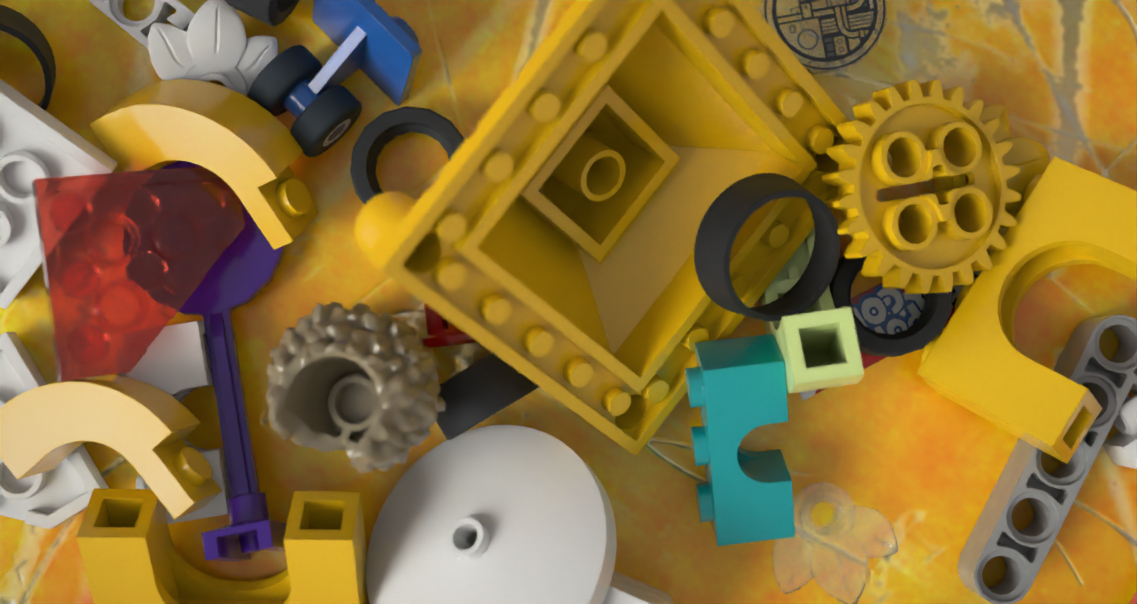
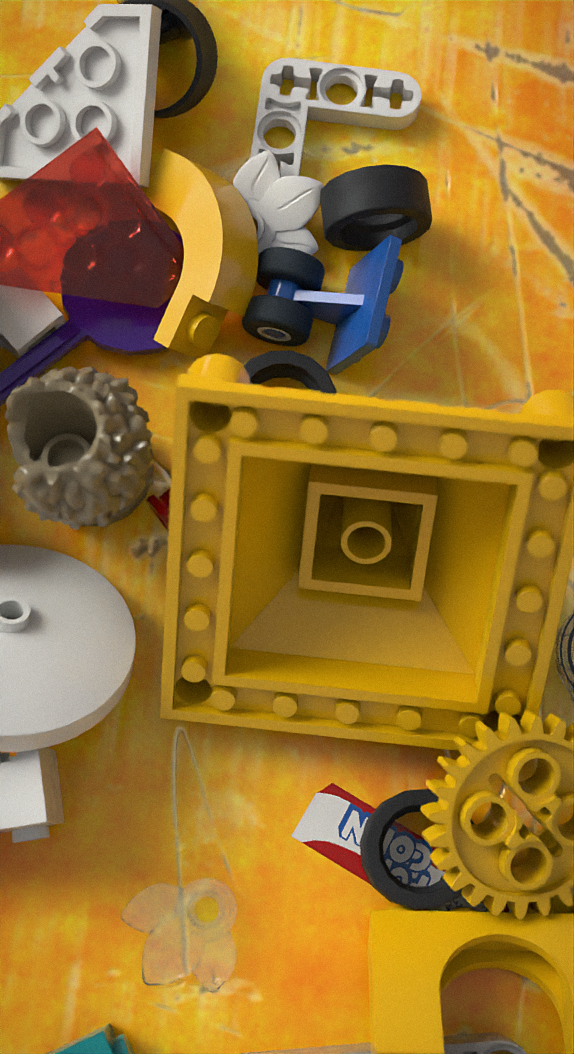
camera: 55 degrees right, 10 degrees down
black tyre [436,353,539,440] -> none
teal arch [685,333,795,546] -> none
black tyre [694,173,840,321] -> none
yellowish green arch [759,227,864,394] -> none

